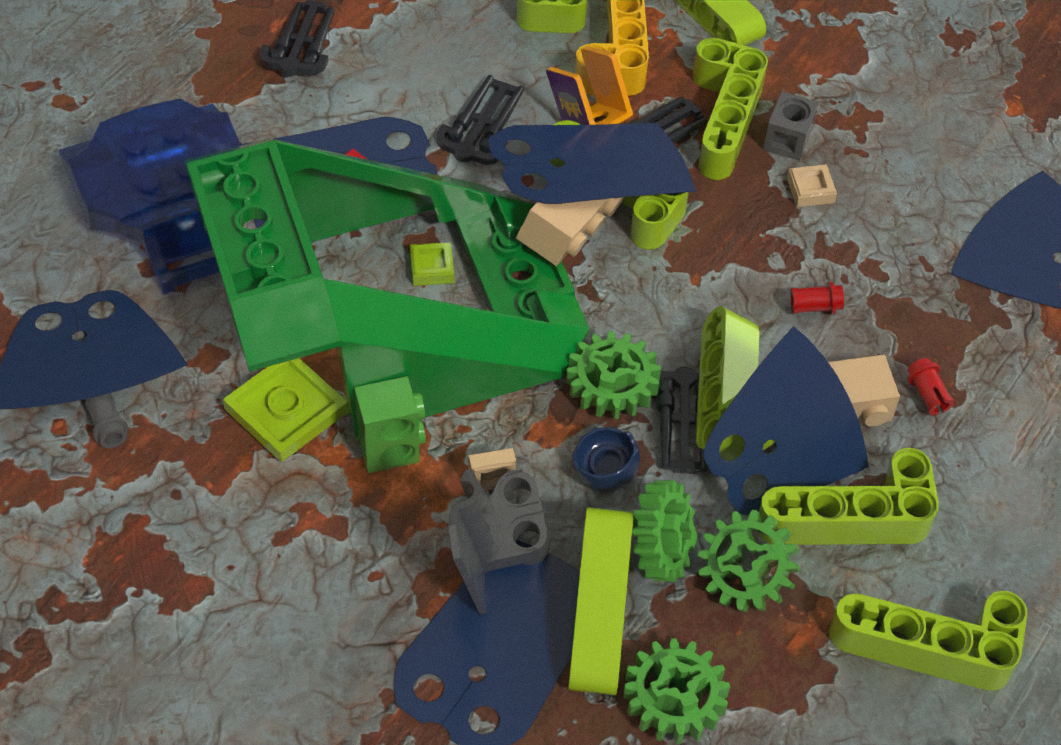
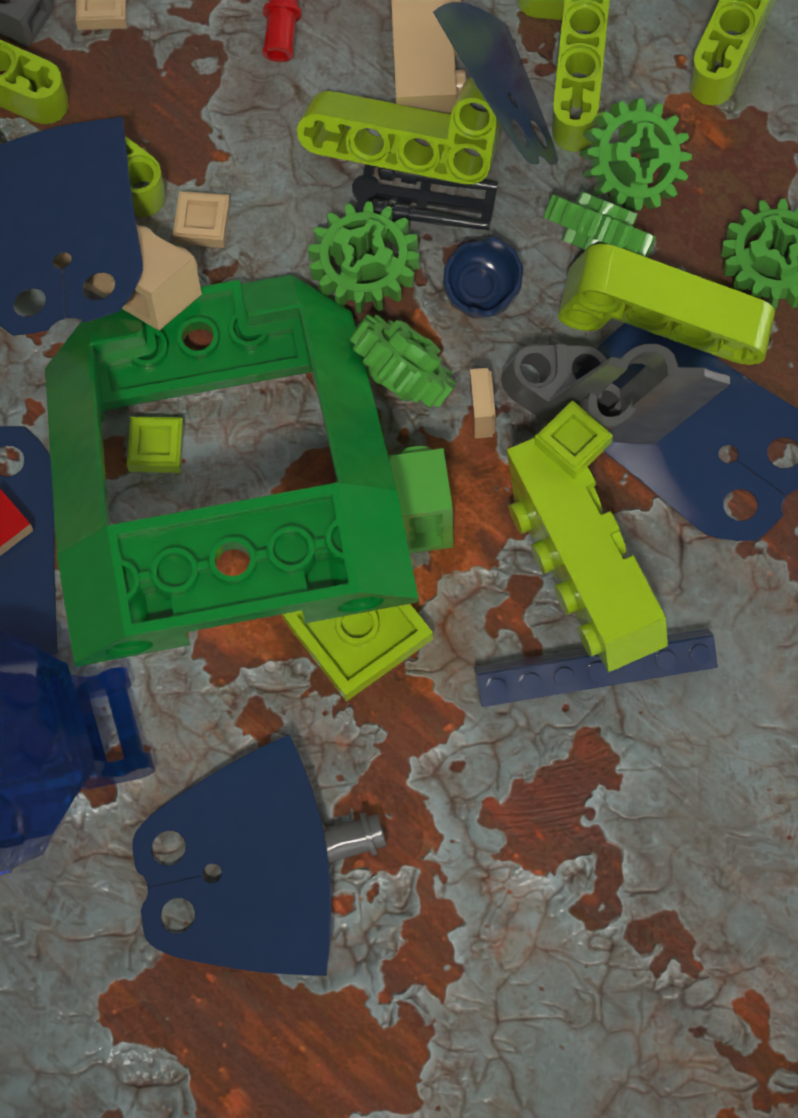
camera: 75 degrees left, 15 degrees up
none -> tan tile [173,191,231,248]
none -> bright green gear [350,315,456,408]
none -> dark blue piece [474,628,718,707]
none -> lime wedge [507,438,668,673]
none -> lime tile [534,400,613,479]

